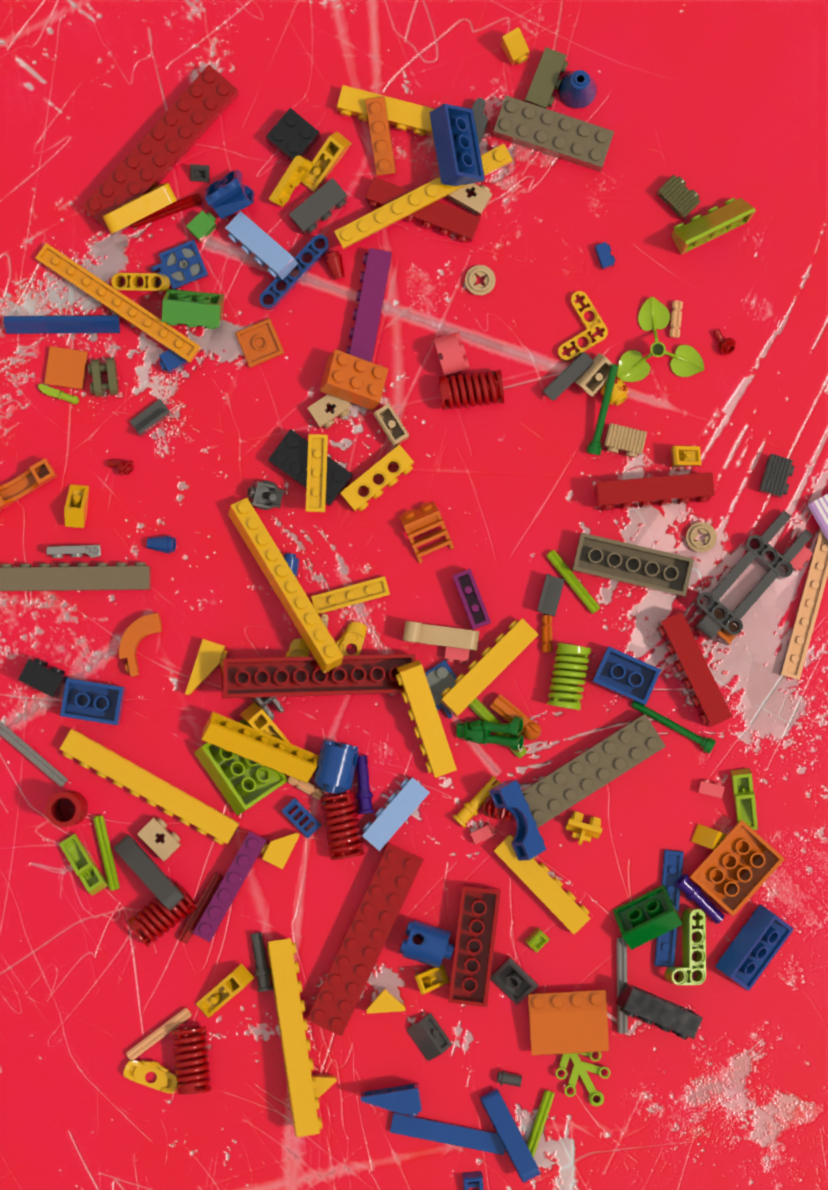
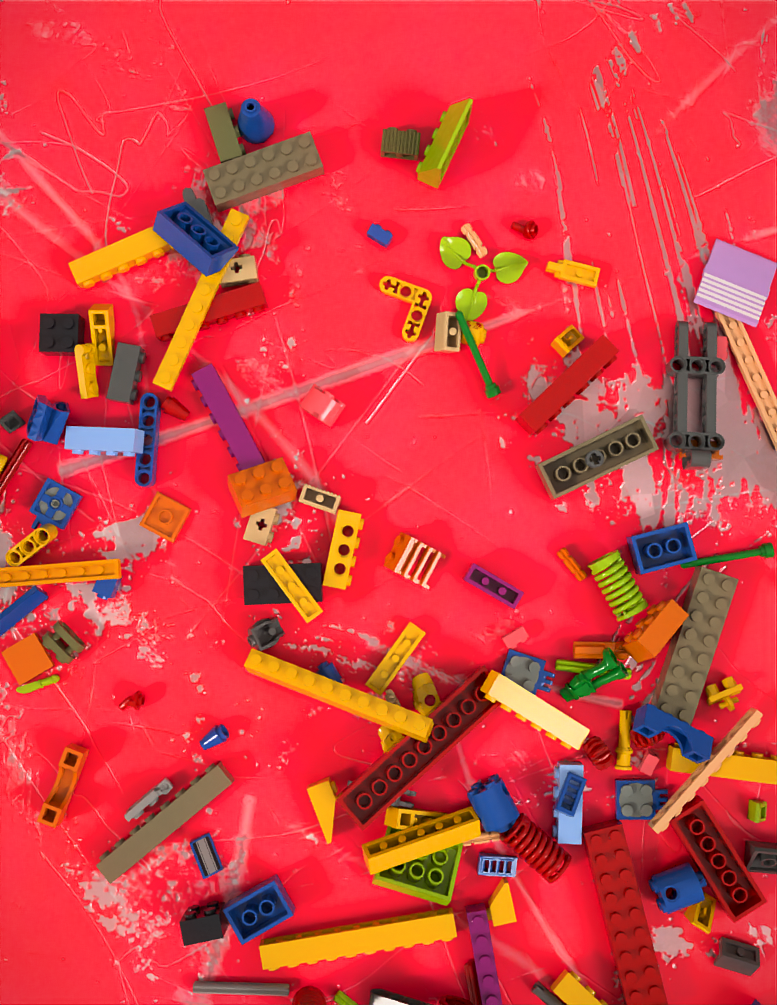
camera: 40 degrees left, 0 degrees up
yellow slope [64,484,89,528] -> none
orange arch [119,613,163,677] -> none
dark grey panel [130,399,172,437] -> none
tan brick [137,817,182,861] -> none
bright green brick [162,289,225,329] -> none
bright green brick [186,210,217,243] -> none
dark purple pin [356,755,375,814] -> none
orange plate [365,96,396,176] -> none
yellow slope [367,988,406,1014] -> none
tan beam [403,621,479,651] -> none
red piece [439,369,505,410] -> none
yellow brick [440,618,539,717] -> none
tan gear [465,265,496,296] -> none
yellow slope [501,27,530,65] -> none
dark grey panel [536,574,565,617] -> none
dark grey slope [542,352,594,401] -> none
lime axle [546,550,600,614] -> none
tan brick [604,423,647,458] -> none
red brick [657,612,733,727] -> none
tan gear [686,522,717,553] -> none
dark grey brick [758,454,795,498] -> none
none -> slope [190,832,224,879]
none -> yellow hinge [545,259,600,288]
none -> blue slope [553,772,587,817]
none -> red gear [583,736,614,771]
none -> dark grey bush [585,450,604,468]
none -> piece [615,779,668,820]
none -> orange brick [621,599,689,663]
none -> light nougat plate [648,707,763,834]

